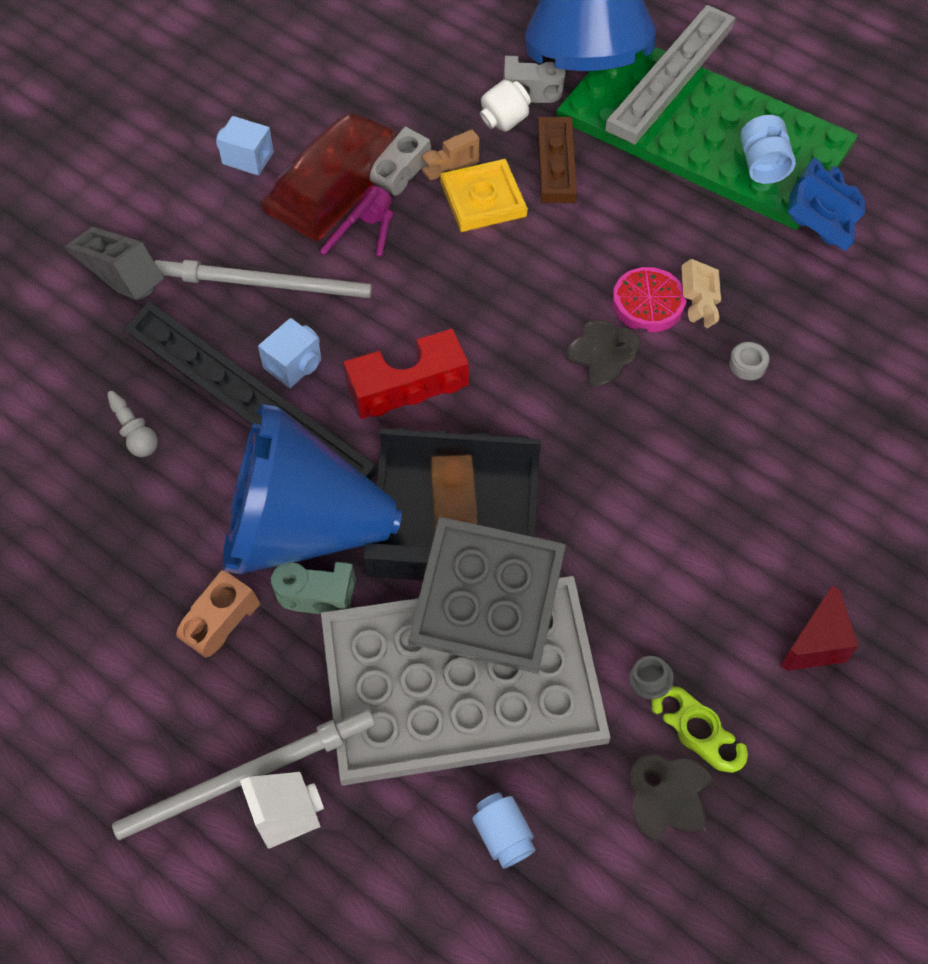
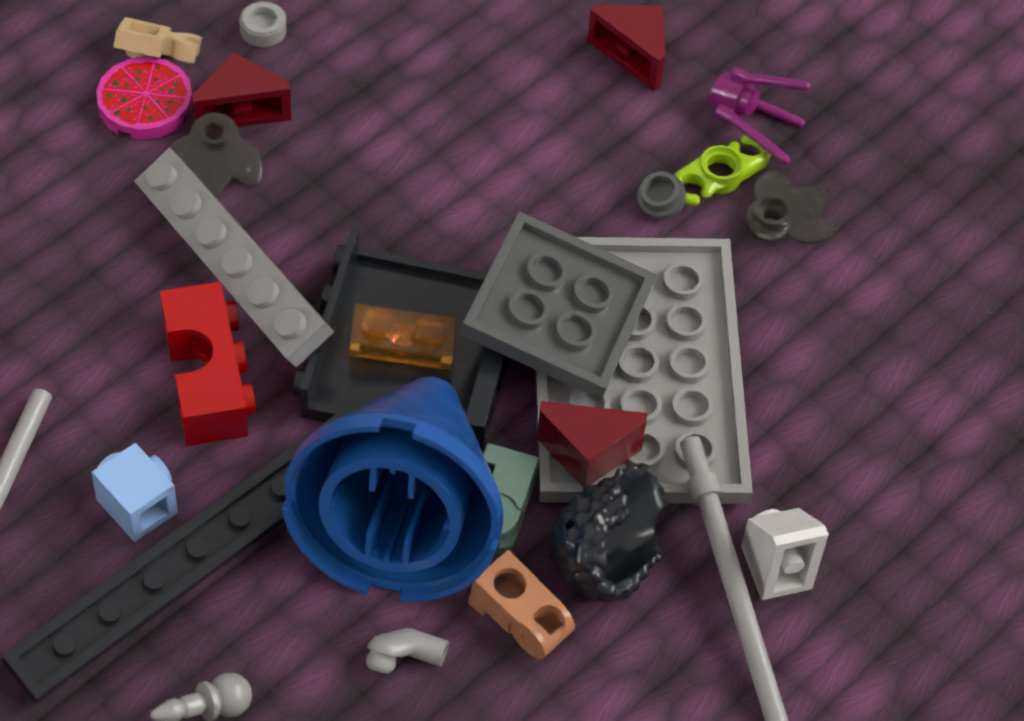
camera: 85 degrees left, 5 degrees down
light blue brick [472,792,536,868] -> none
none -> light grey plate [134,147,334,368]
none -> dark red slope [192,52,292,133]
none -> light grey arm [366,628,449,674]
none -> dark red slope [537,401,647,488]
none -> black piece [550,463,667,603]
none -> magenta plant [710,67,811,164]

